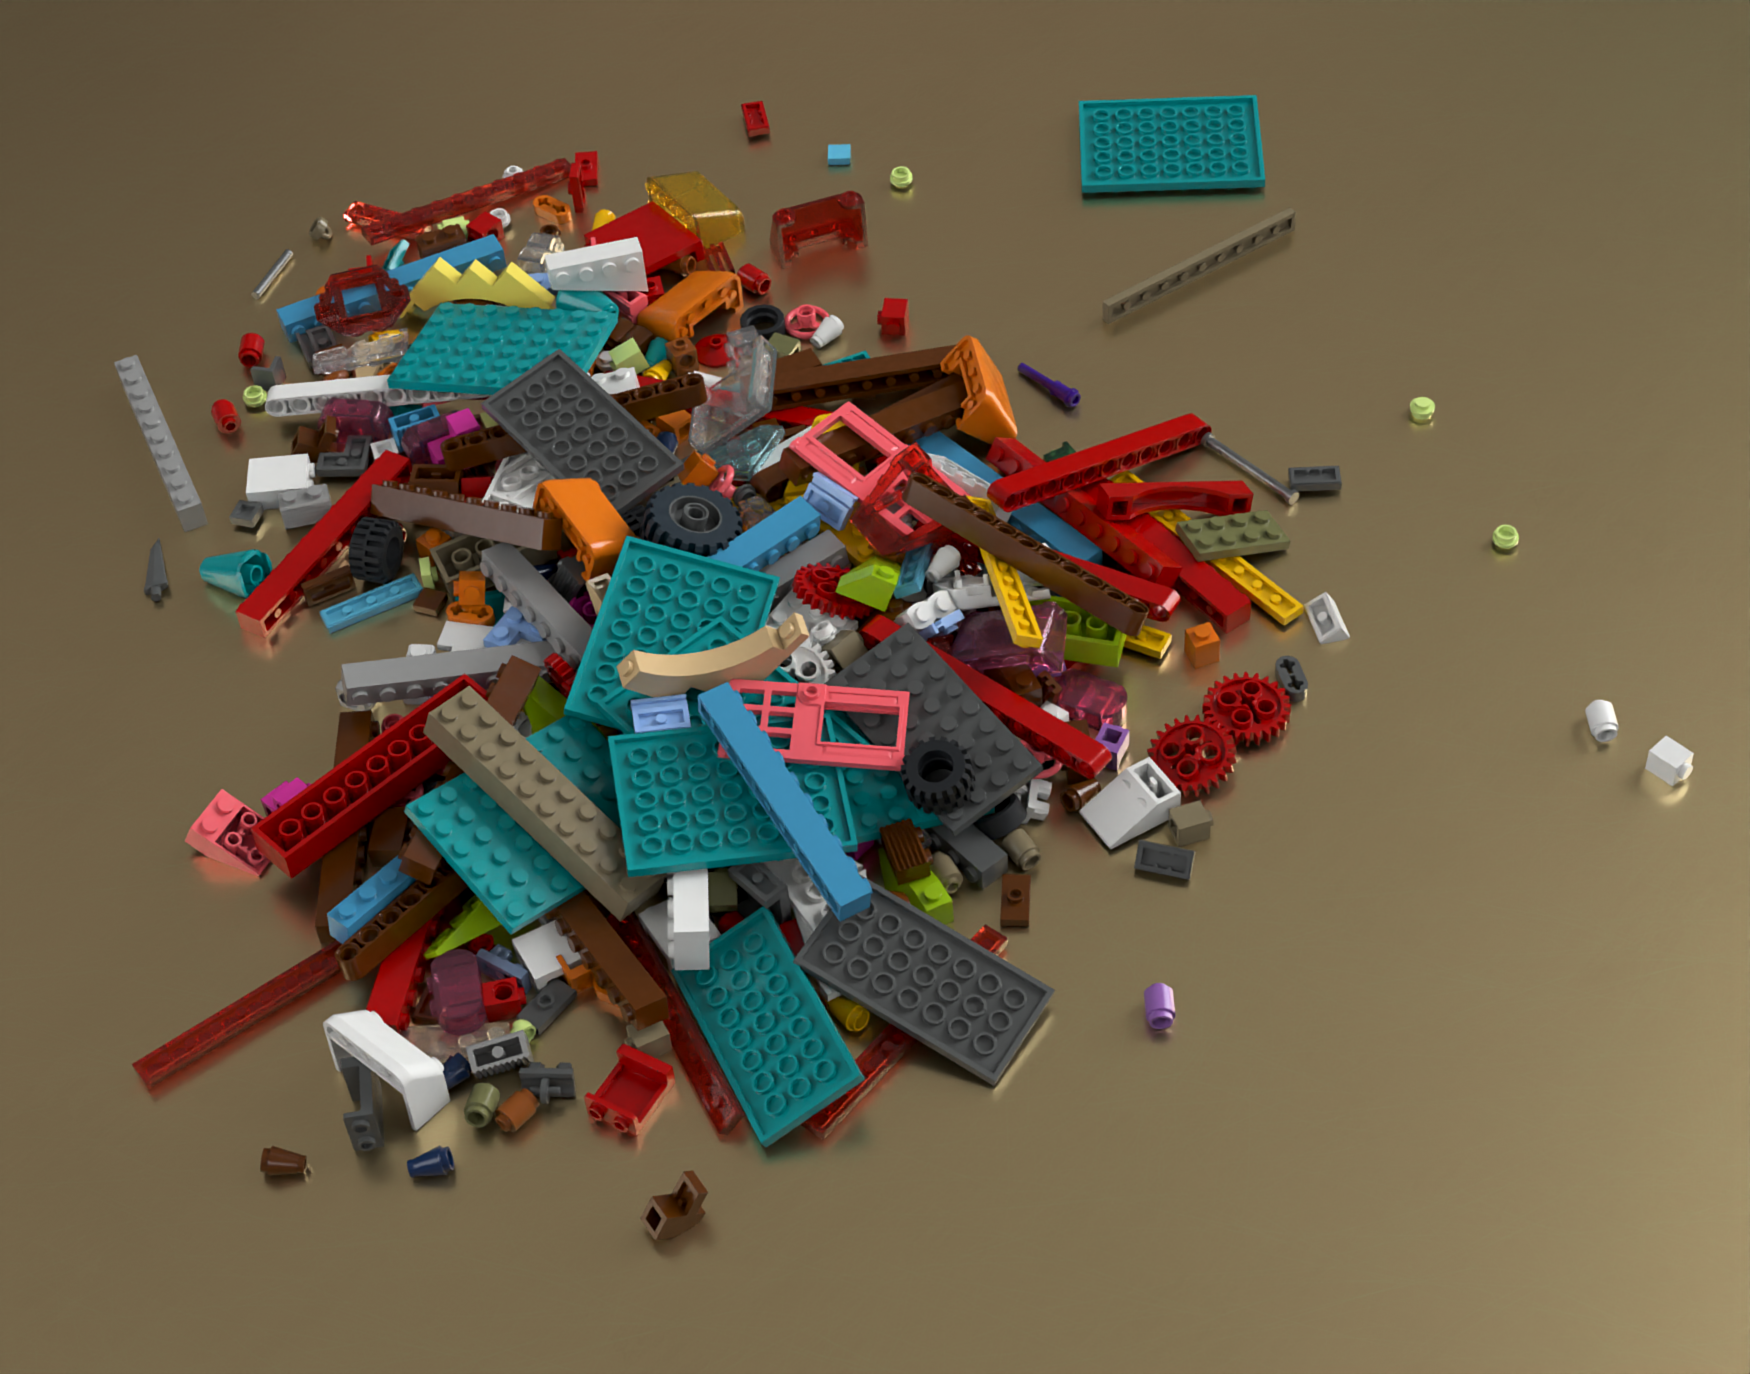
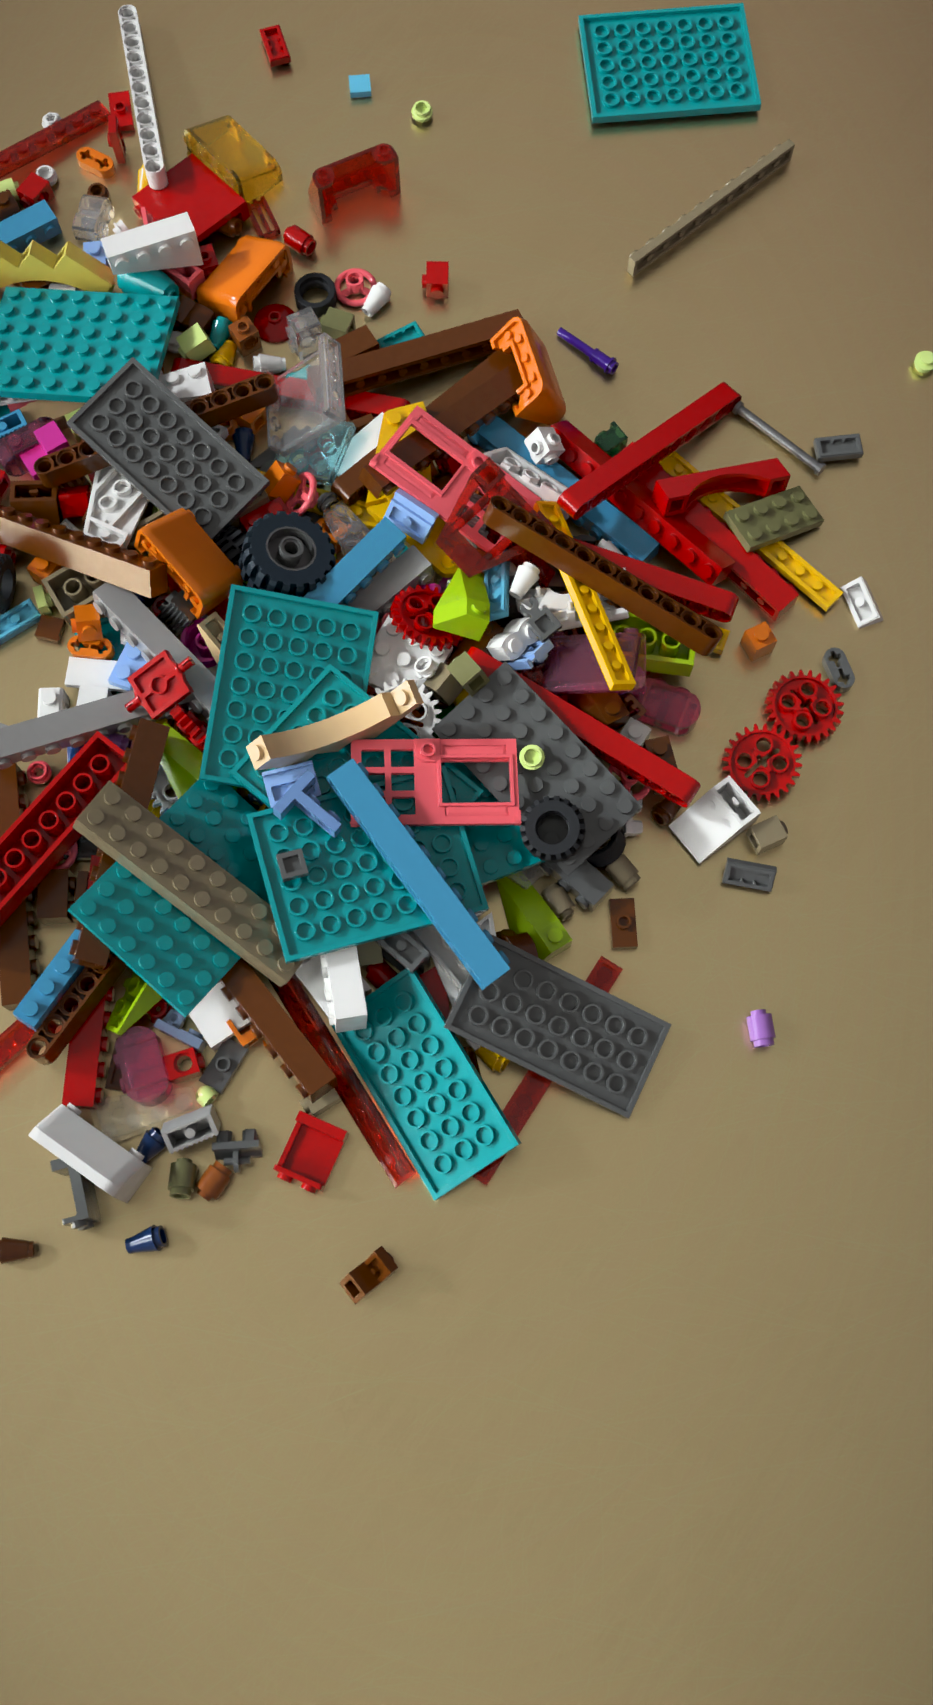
camera: 10 degrees left, 25 degrees up
reddish brown brick [879,818,934,886] -> none
medium lavender brick [1095,722,1130,771] -> none
none -> white beam [118,5,168,190]
none -> red plate [125,650,195,720]
none -> medium blue bracket [273,769,342,838]
none -> dark grey plate [276,848,308,882]
none -> olive brick [446,651,491,697]
none -> dark grey plate [519,596,562,643]
none -> yellowish green plate [519,745,545,770]
none -> white brick [524,427,565,465]

